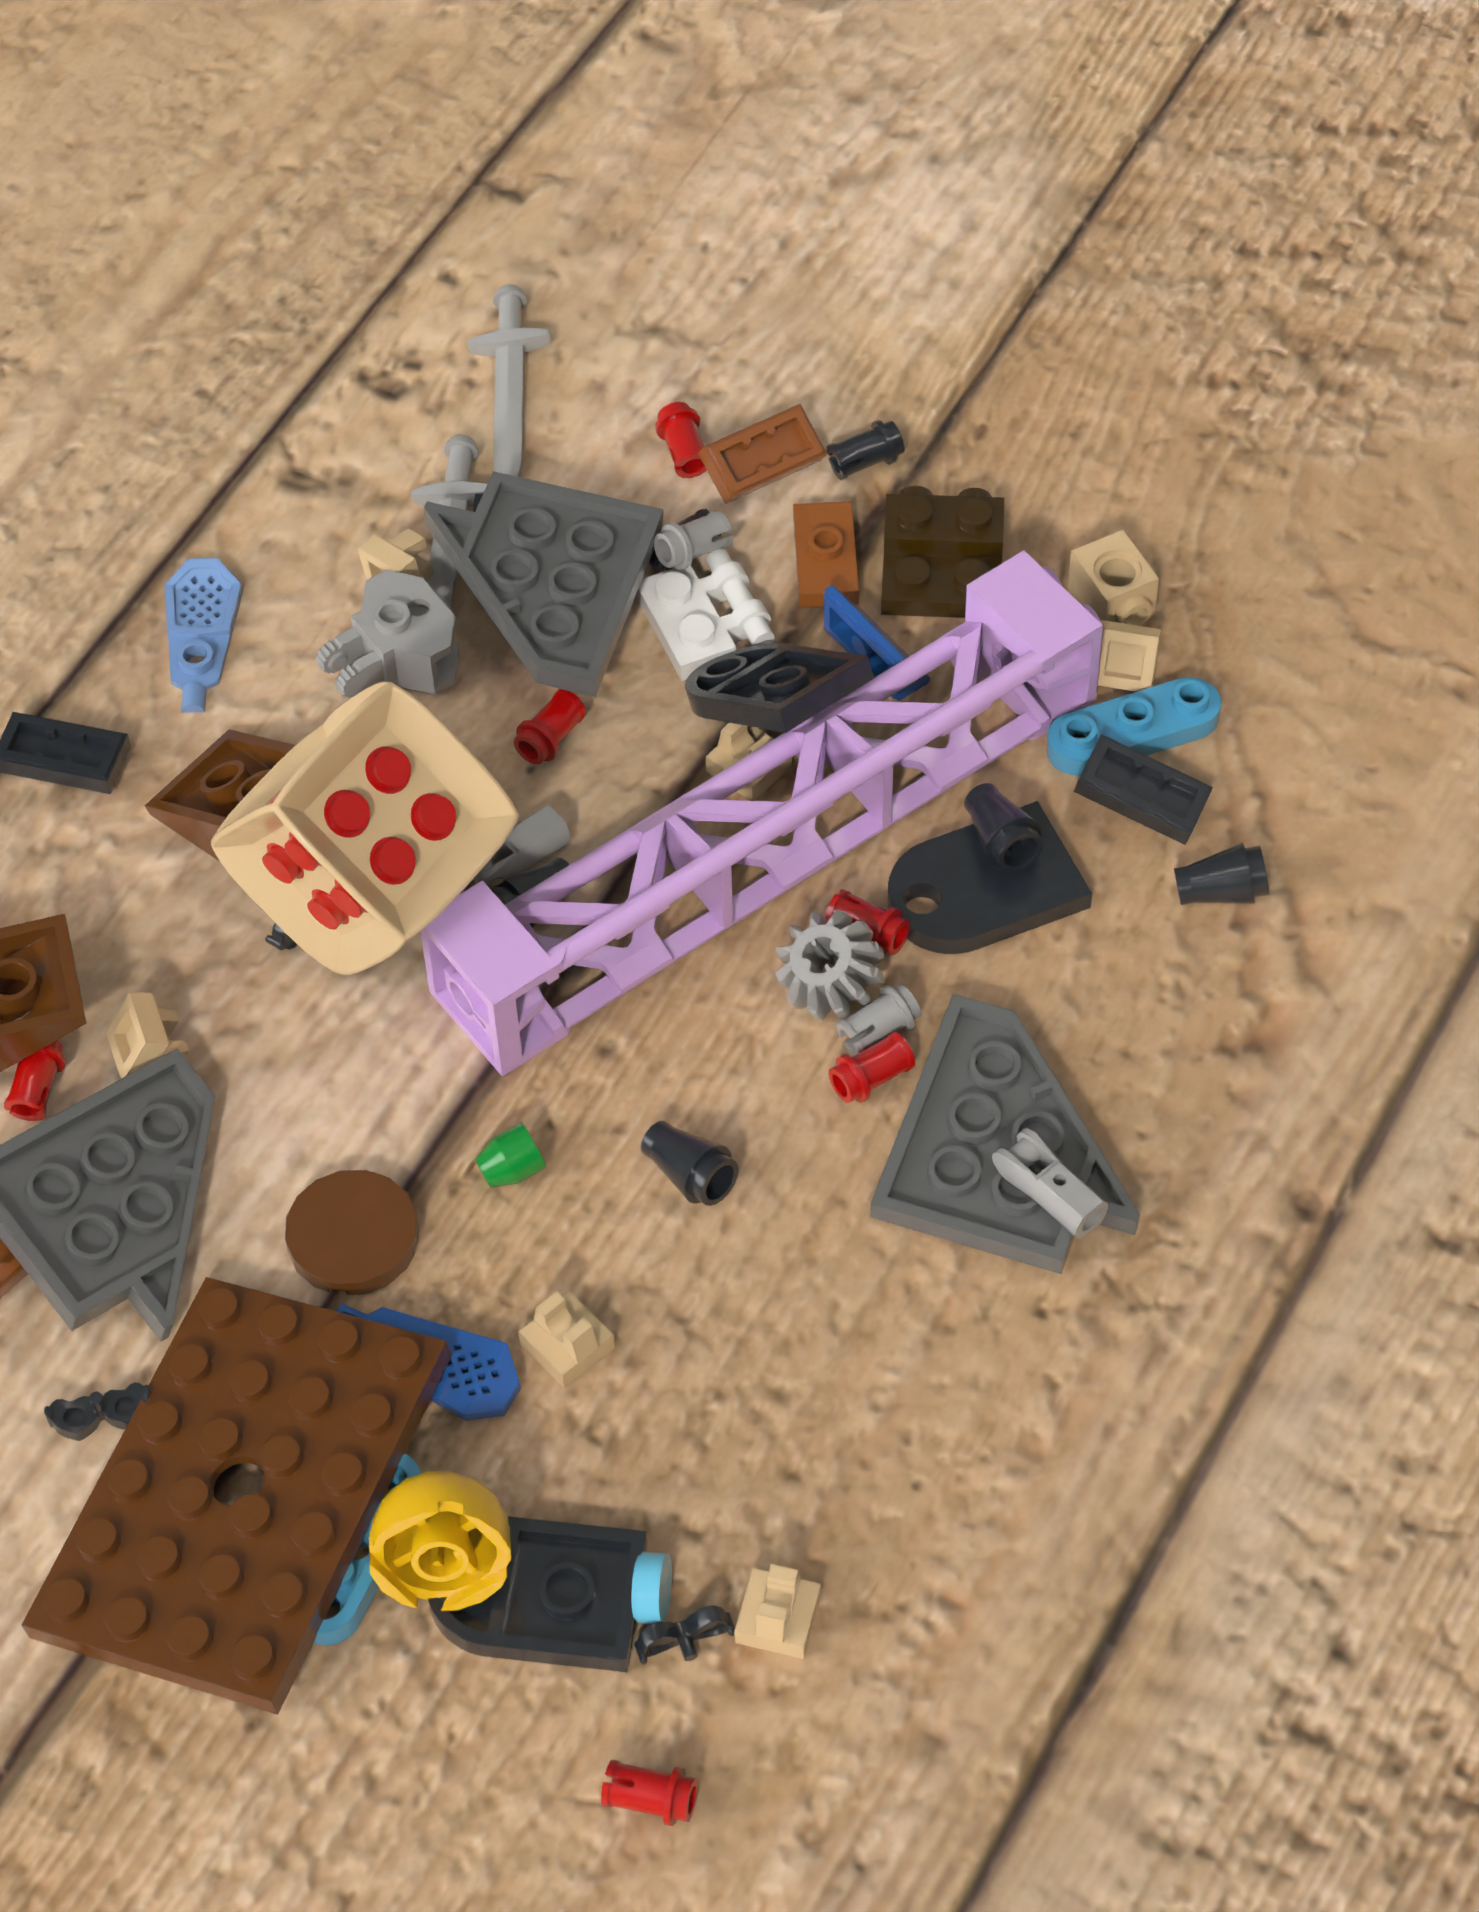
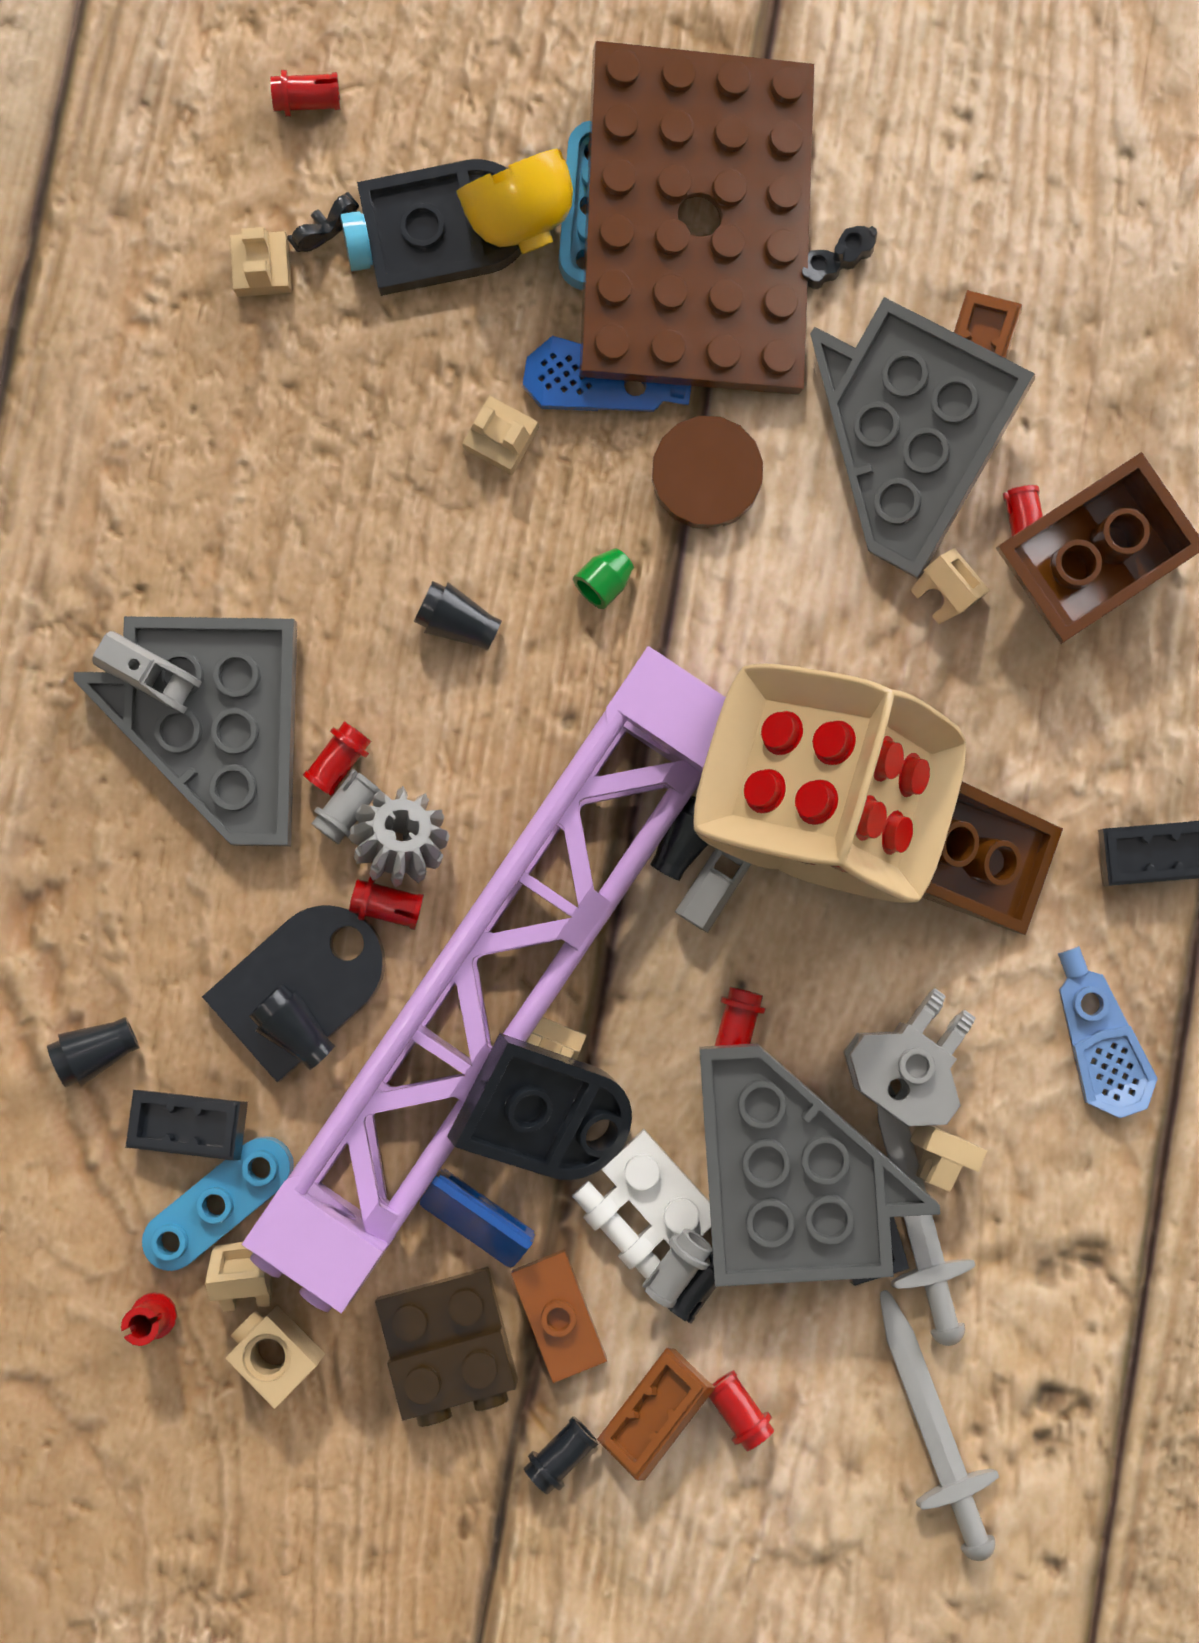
camera: 165 degrees right, 30 degrees up
none -> red pin [121,1292,177,1346]

